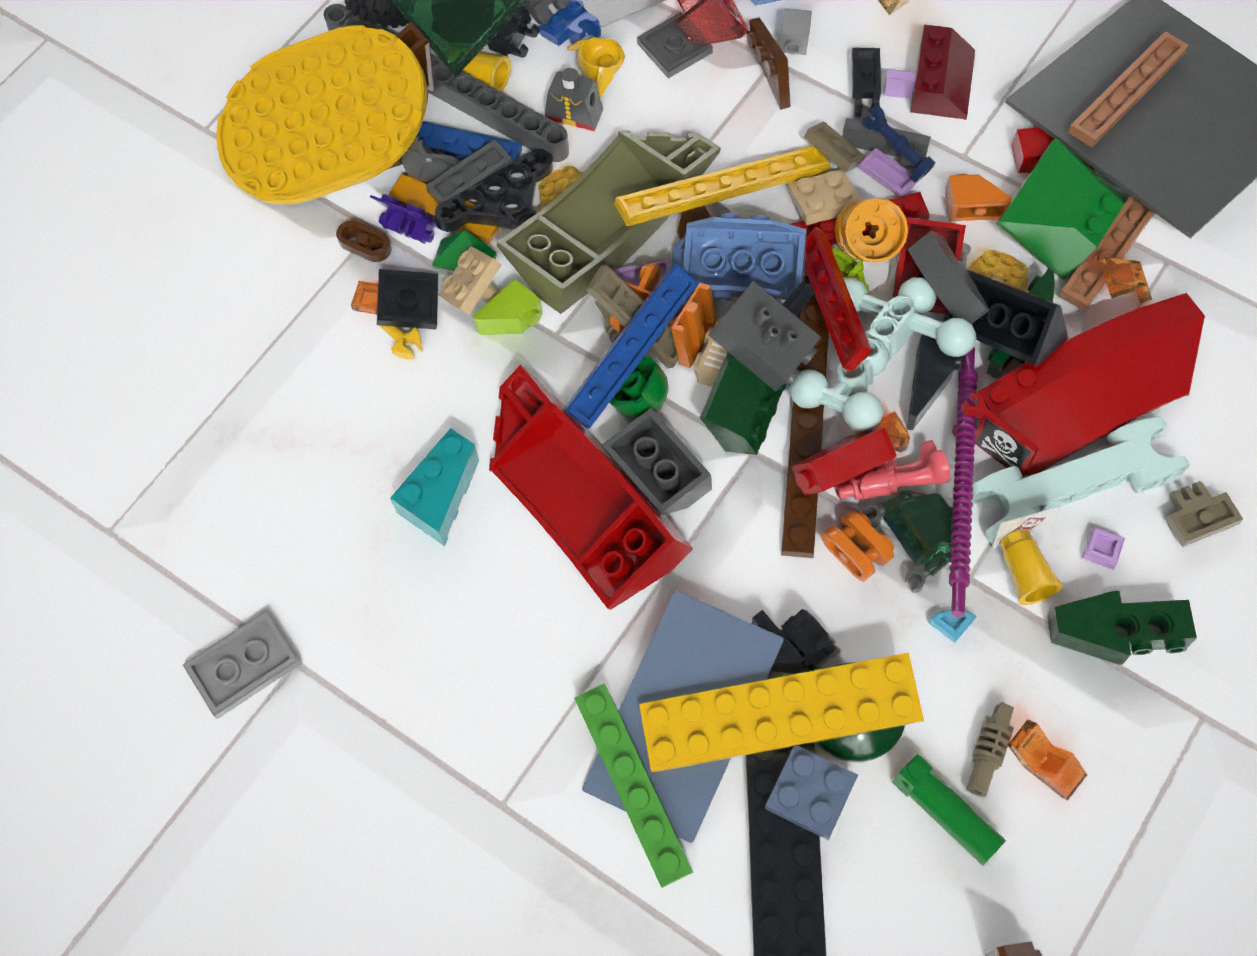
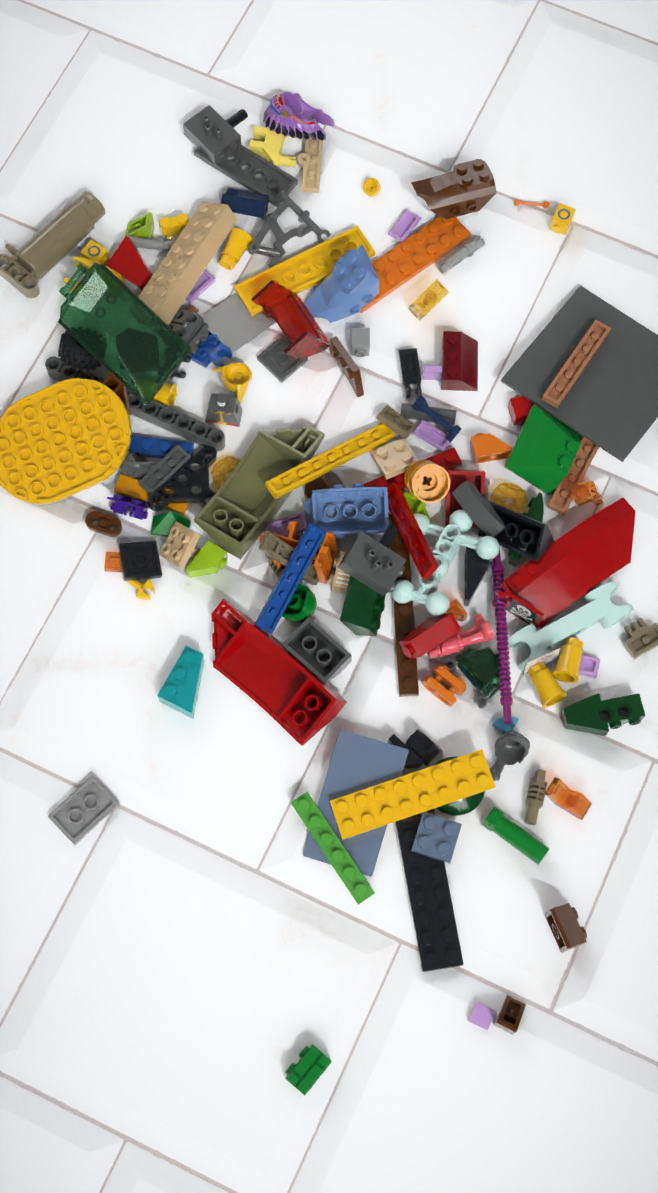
camera: 15 degrees left, 5 degrees up
none -> dark grey piece [489,731,530,781]
none -> yellow plant [552,637,584,684]

